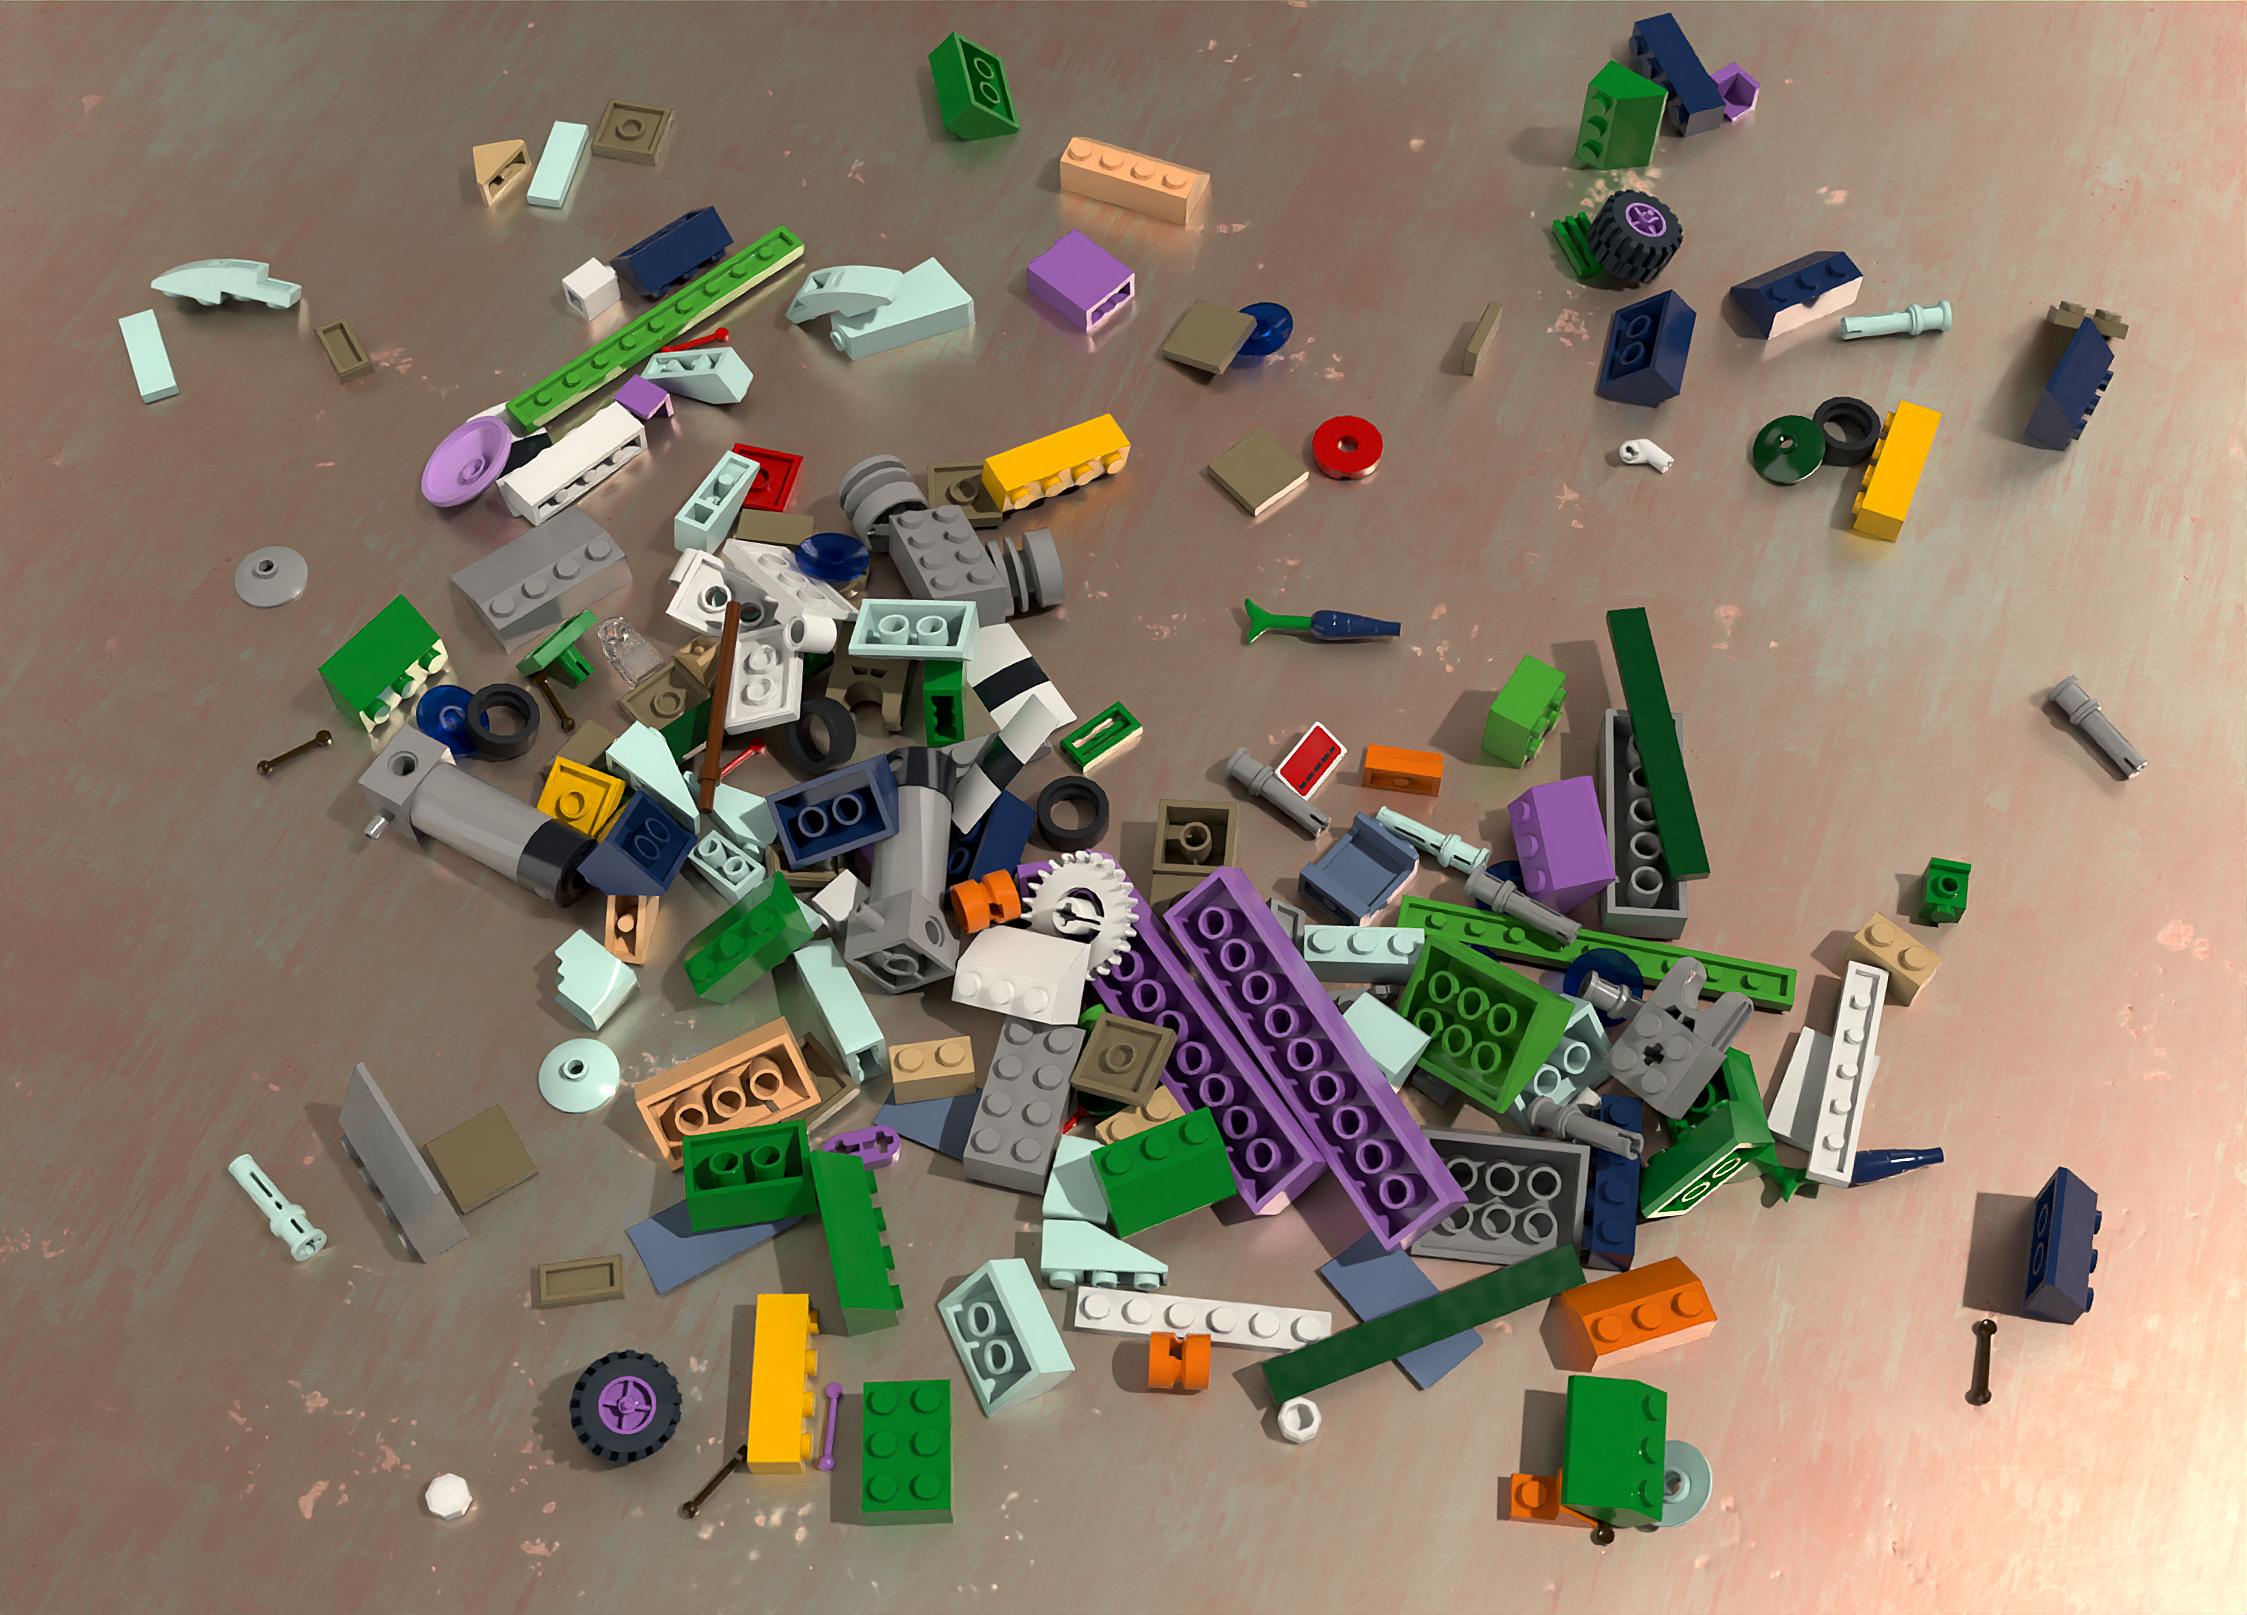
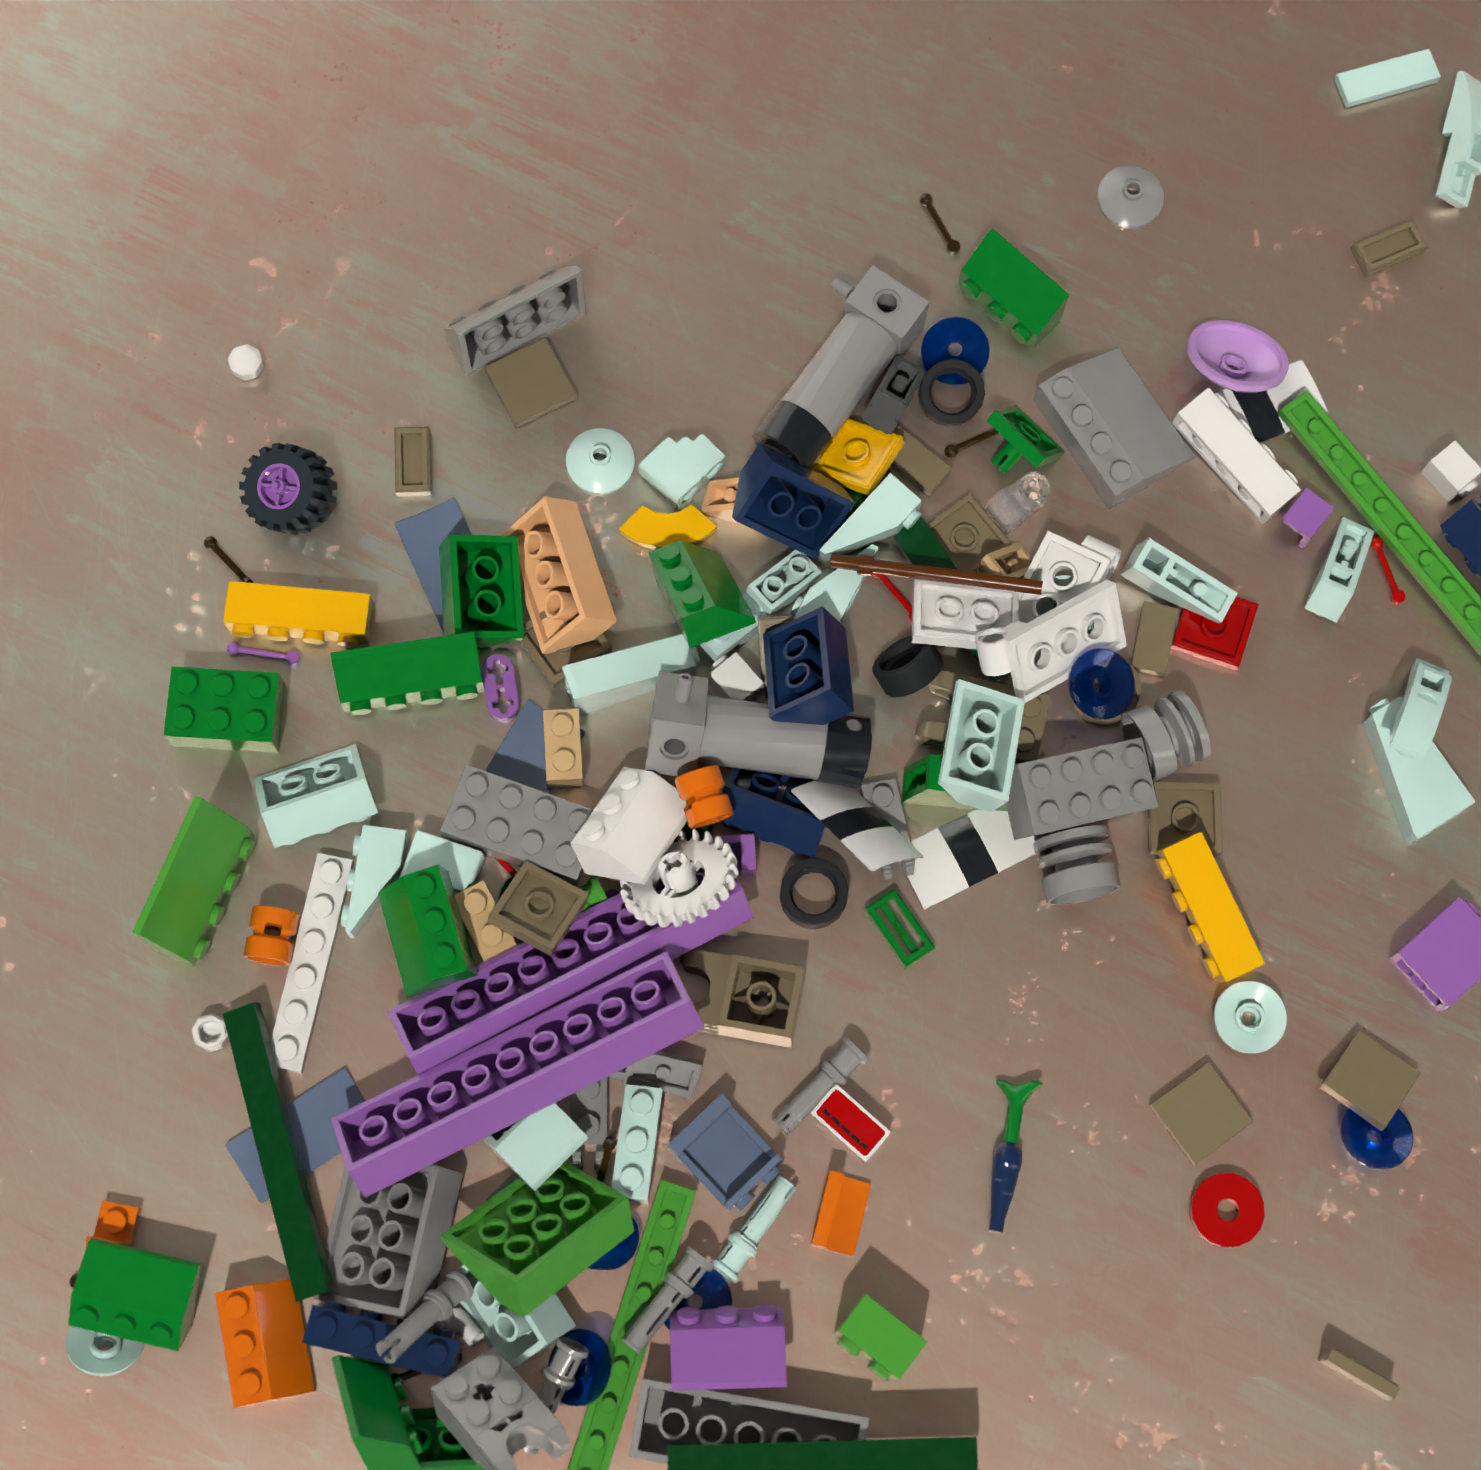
camera: 90 degrees right, 15 degrees up
light aqua pin [228,1154,327,1261] -> none
none -> bright green slope [132,795,255,967]
none -> dark brown hinge [597,1135,618,1183]
none -> yellow tile [619,504,717,550]
none -> dark grey brick [861,356,926,434]
none -> light aqua dish [1214,981,1287,1054]

